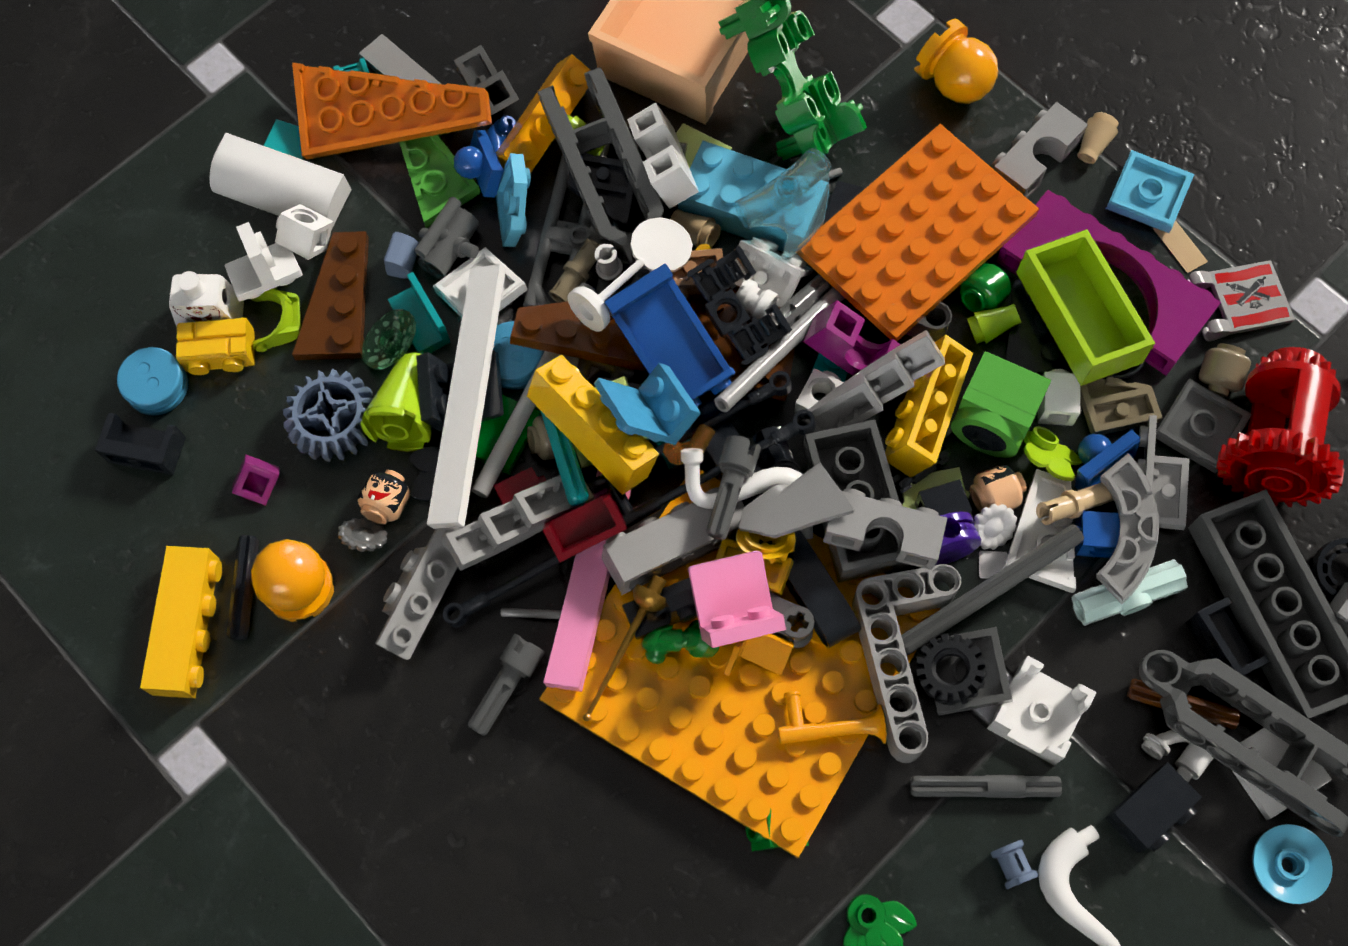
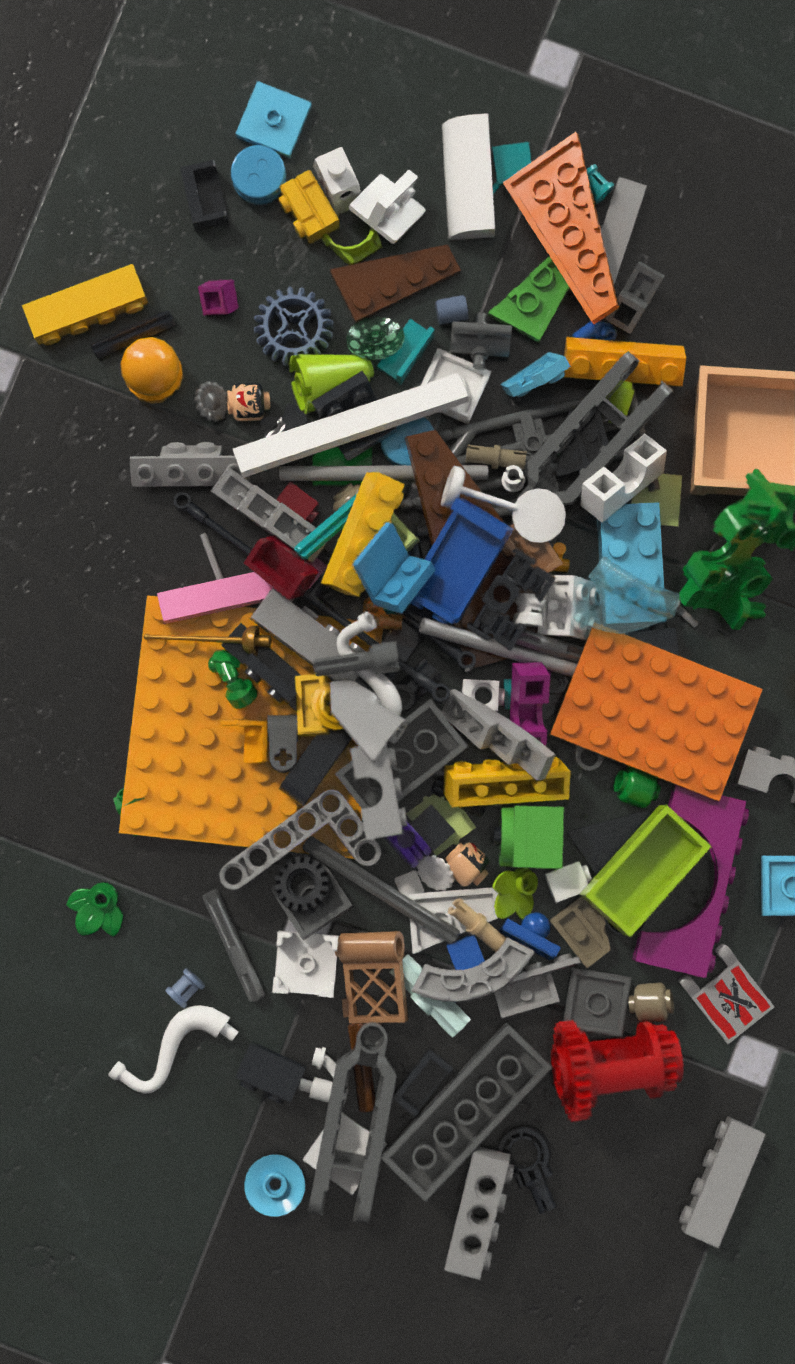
camera: 60 degrees right, 15 degrees up
white brick [275,204,333,260] -> none
blue tile [454,130,504,198] -> none
dark grey piece [468,633,545,736] -> none
tan cone [670,209,721,248] -> none
bright pink bracket [688,550,786,648] -> none
light orange piece [778,691,887,744] -> none
lime cone [967,304,1021,344] -> none
tan sticker [1153,220,1208,273] -> none
none -> medium azure plate [235,81,312,158]
none -> medium nougat piece [335,931,408,1023]

